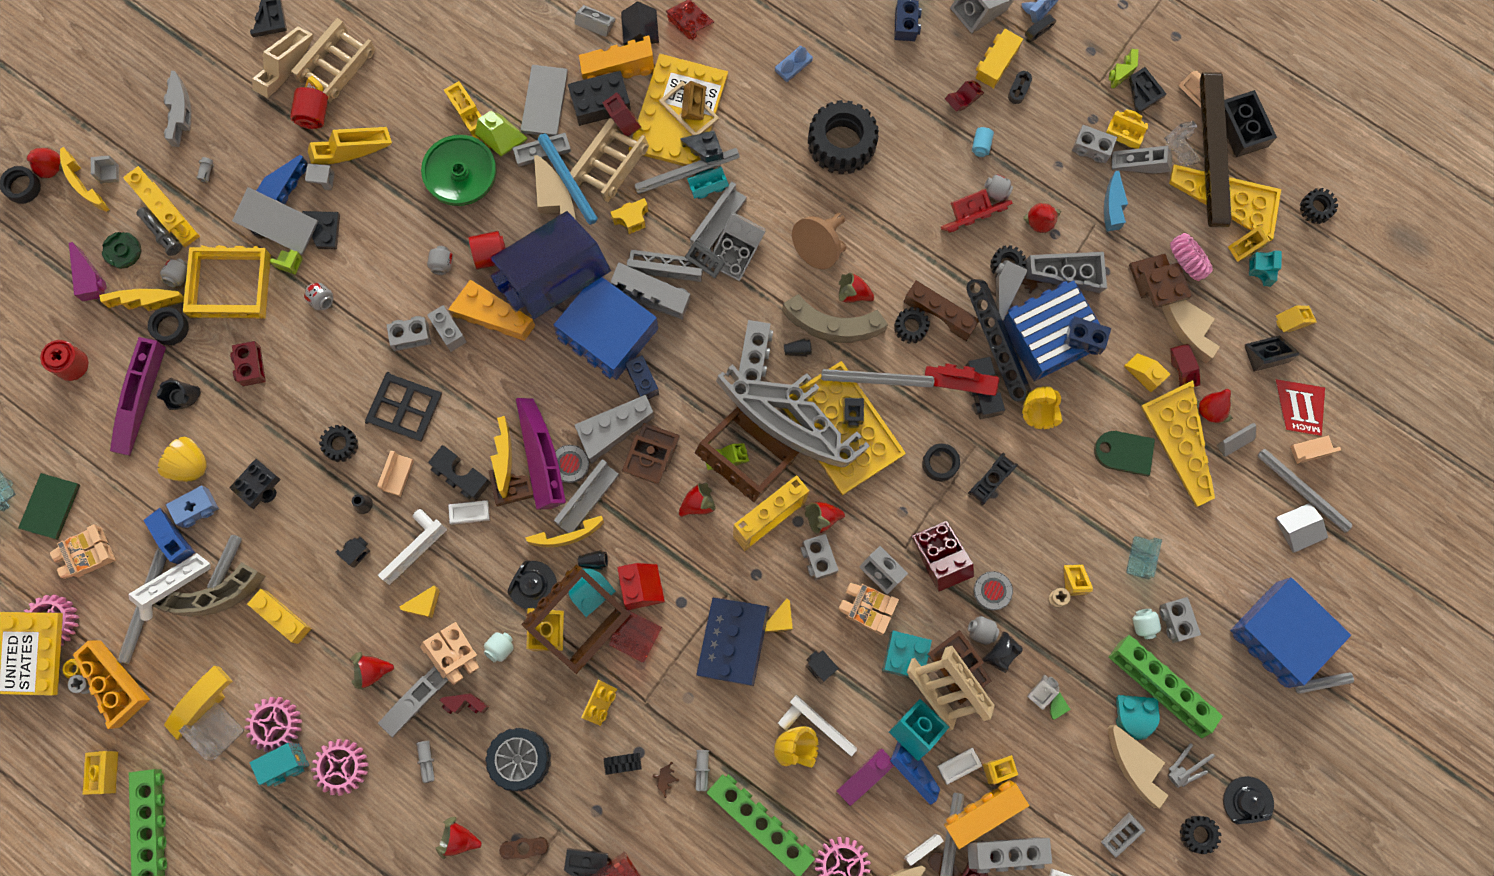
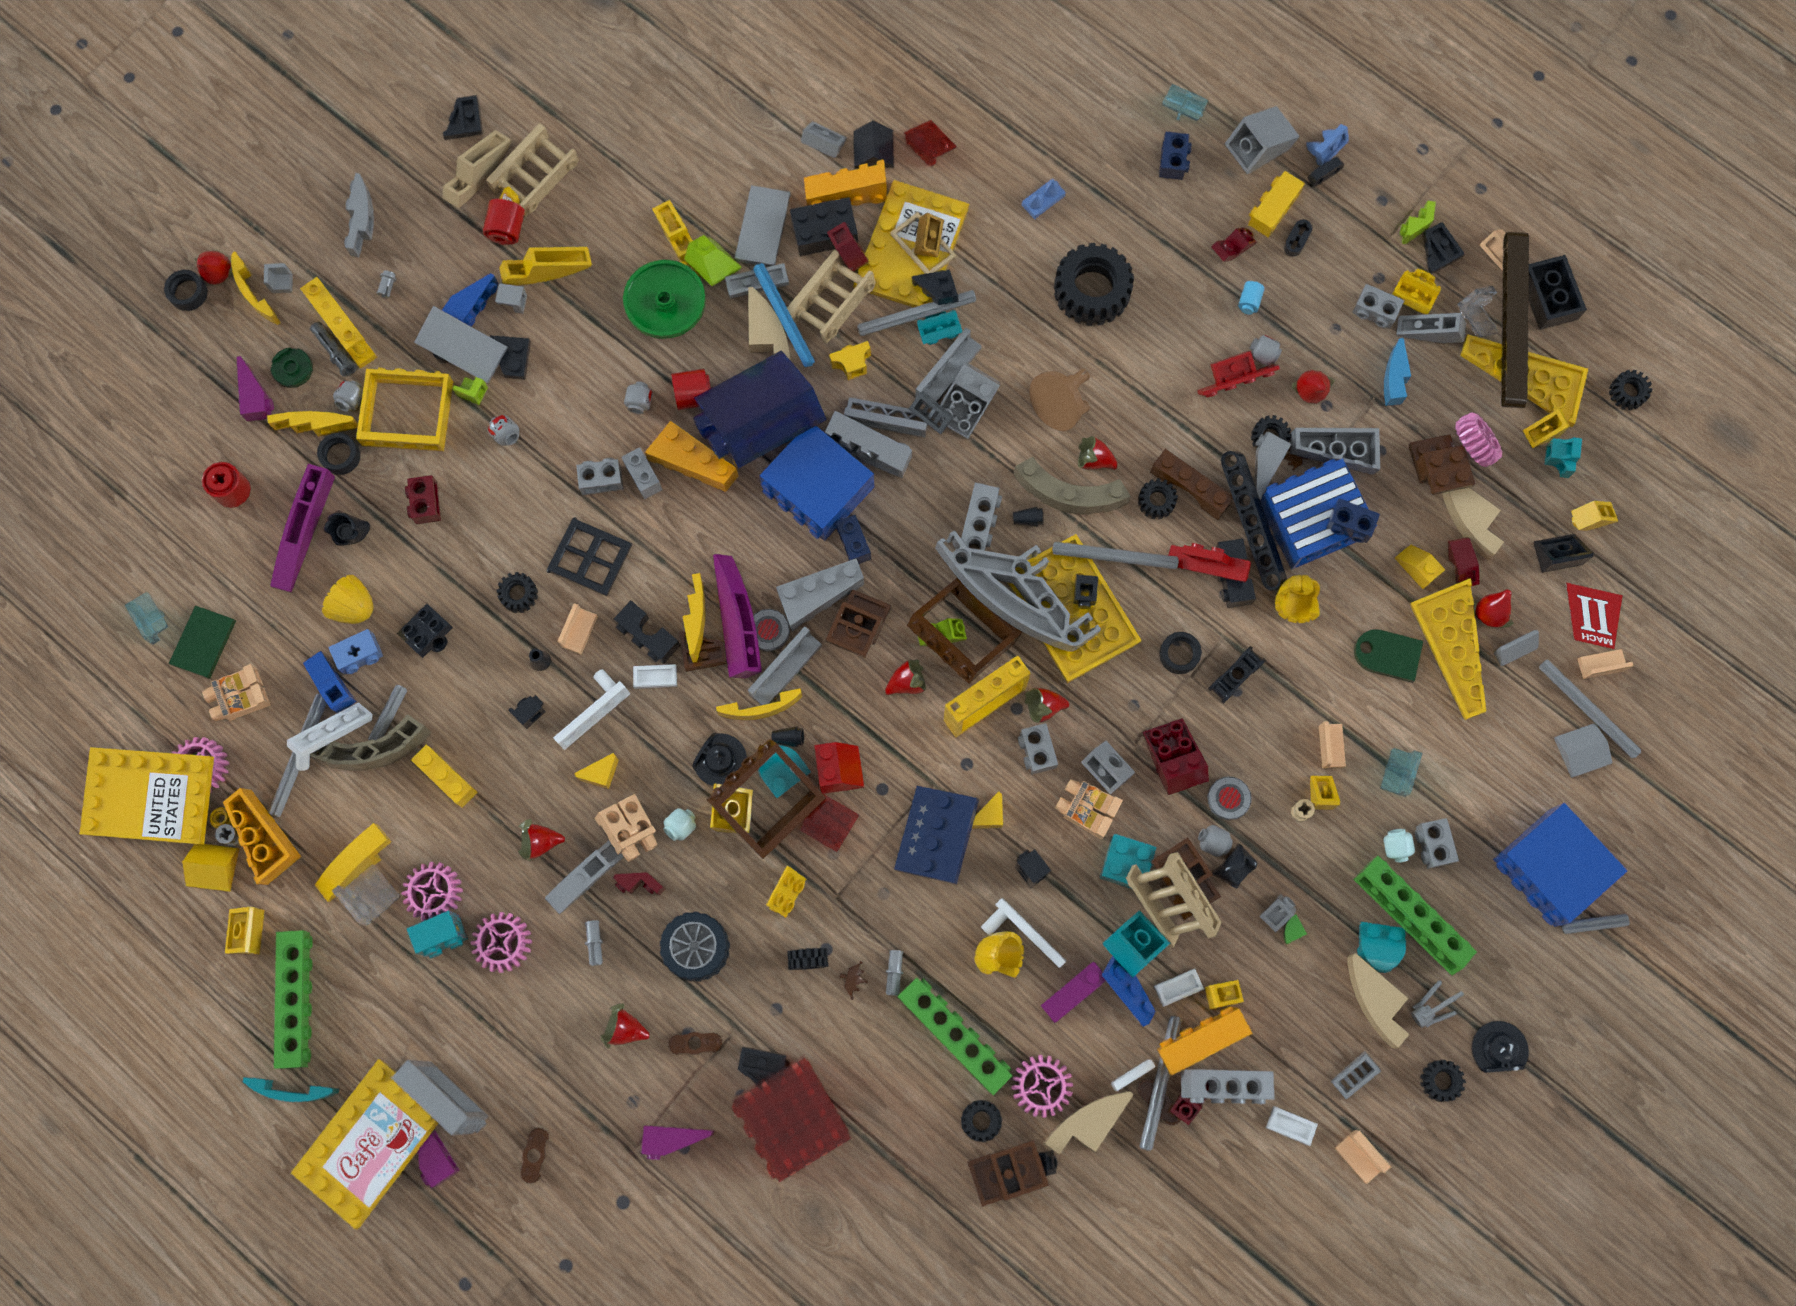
camera: 10 degrees right, 0 degrees up
none -> yellow slope [182,844,239,892]
none -> light nougat panel [1319,721,1346,769]

